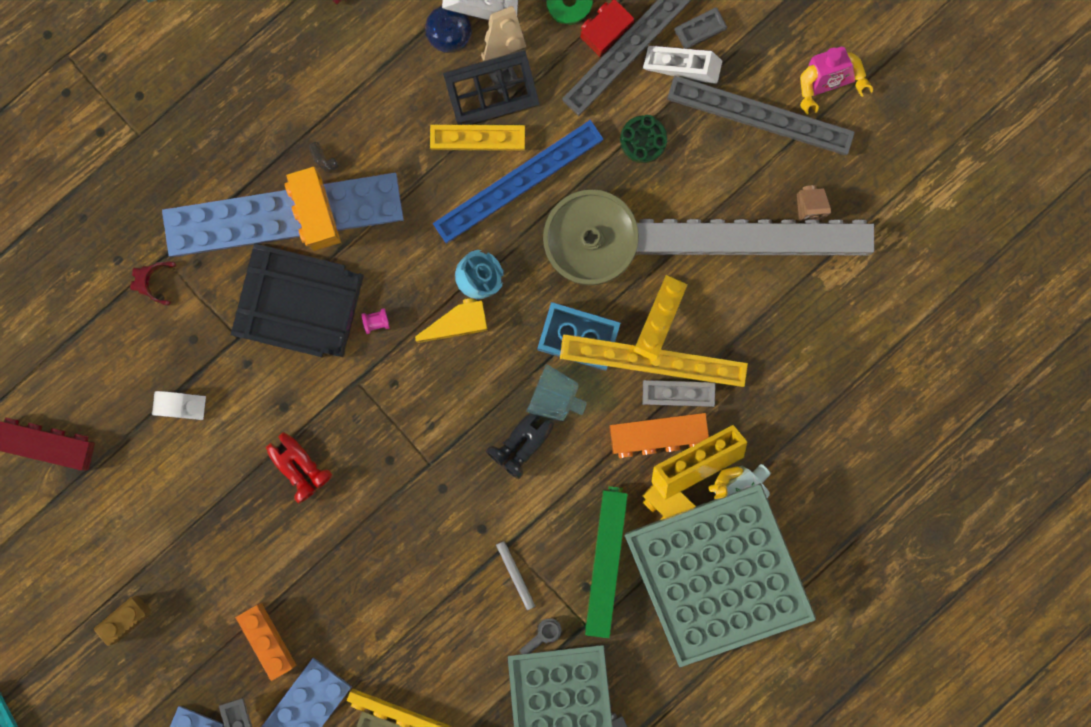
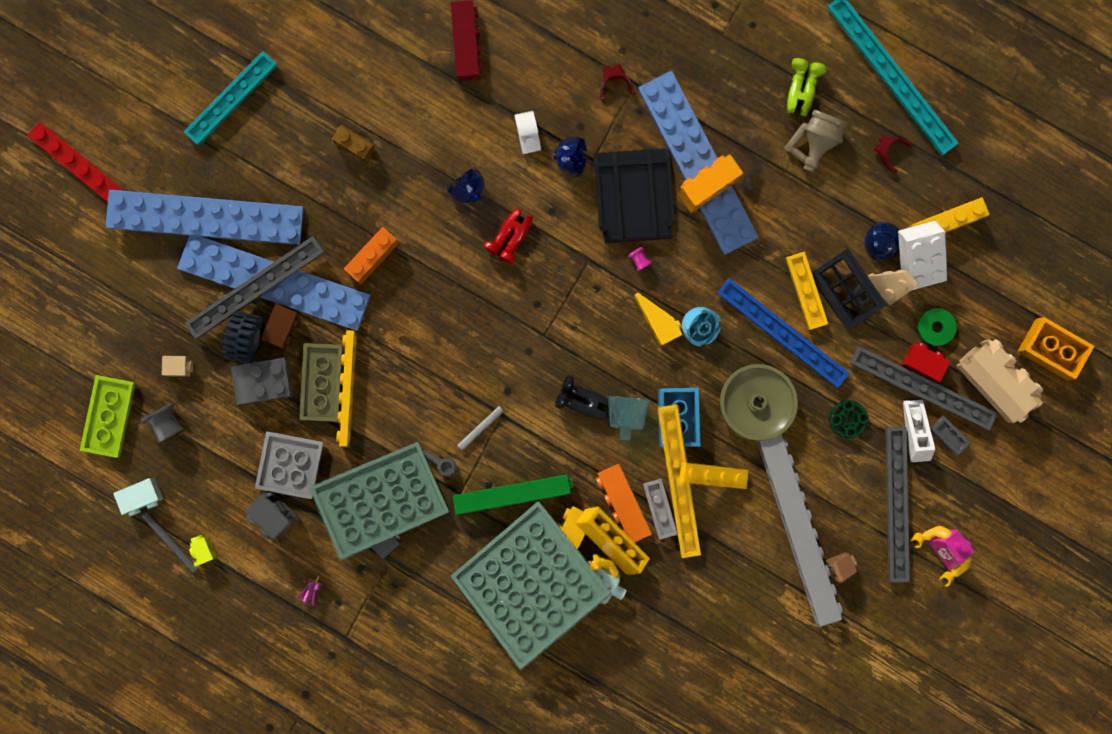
camera: 70 degrees right, 0 degrees up
none -> clear blue cylinder [447,167,485,203]
none -> clear blue cylinder [553,137,587,176]
none -> dark tan piece [785,110,848,172]
none -> lime piece [787,58,827,117]

